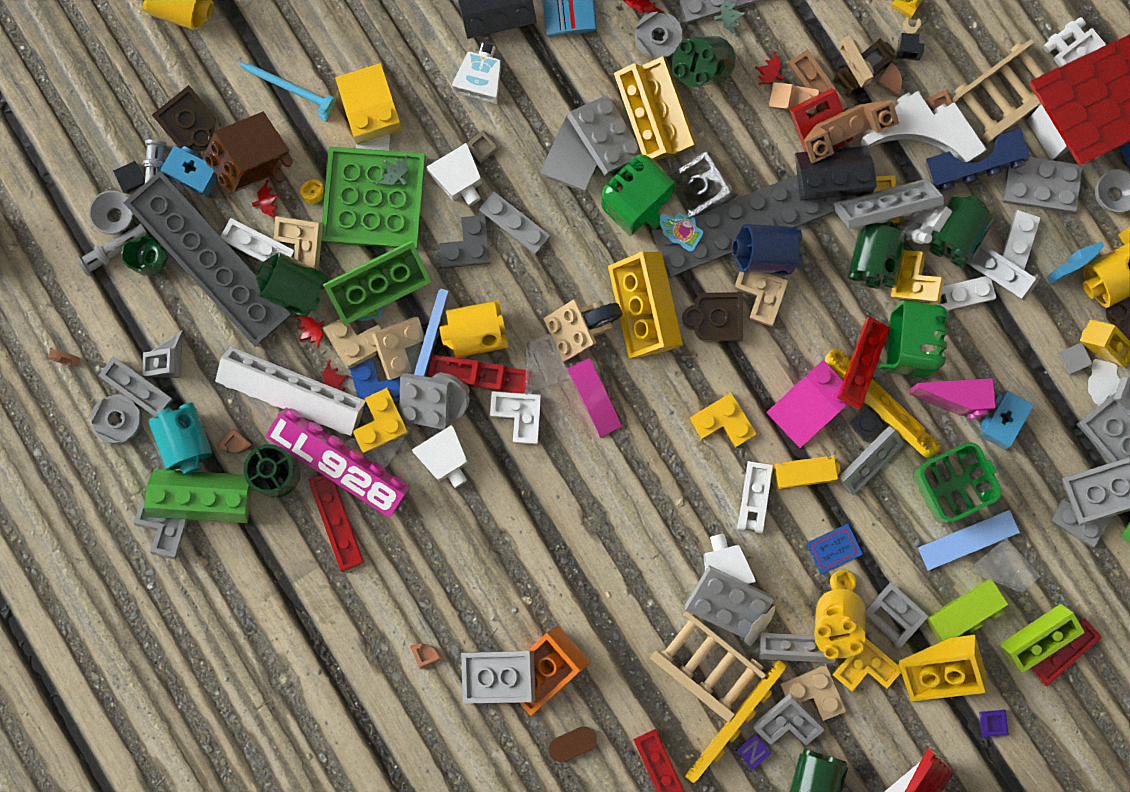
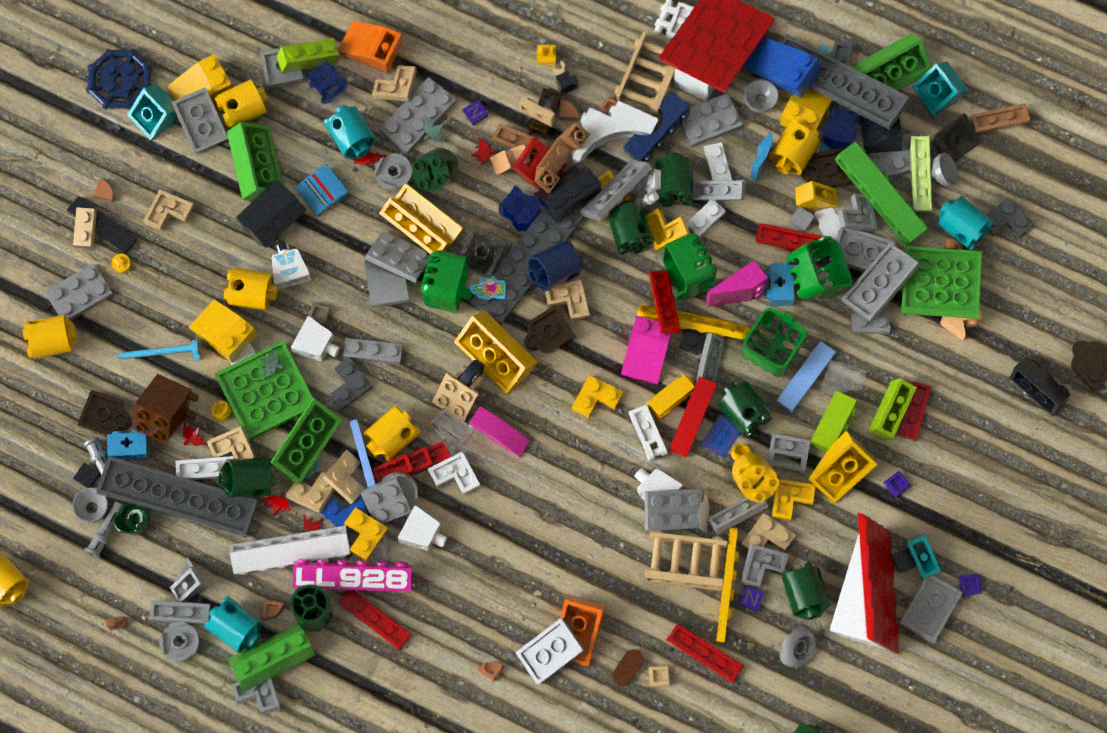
camera: 30 degrees left, 10 degrees down
none -> yellow cylinder [224,267,278,311]
none -> dark purple tile [462,100,488,126]
none -> clear blue piece [498,186,541,232]
none -> tan tile [649,666,670,687]
none -> red slope [669,376,718,458]
none -> dark green cylinder [718,381,772,438]
none -> red tile [755,223,834,258]
none -> green piece [786,236,852,300]

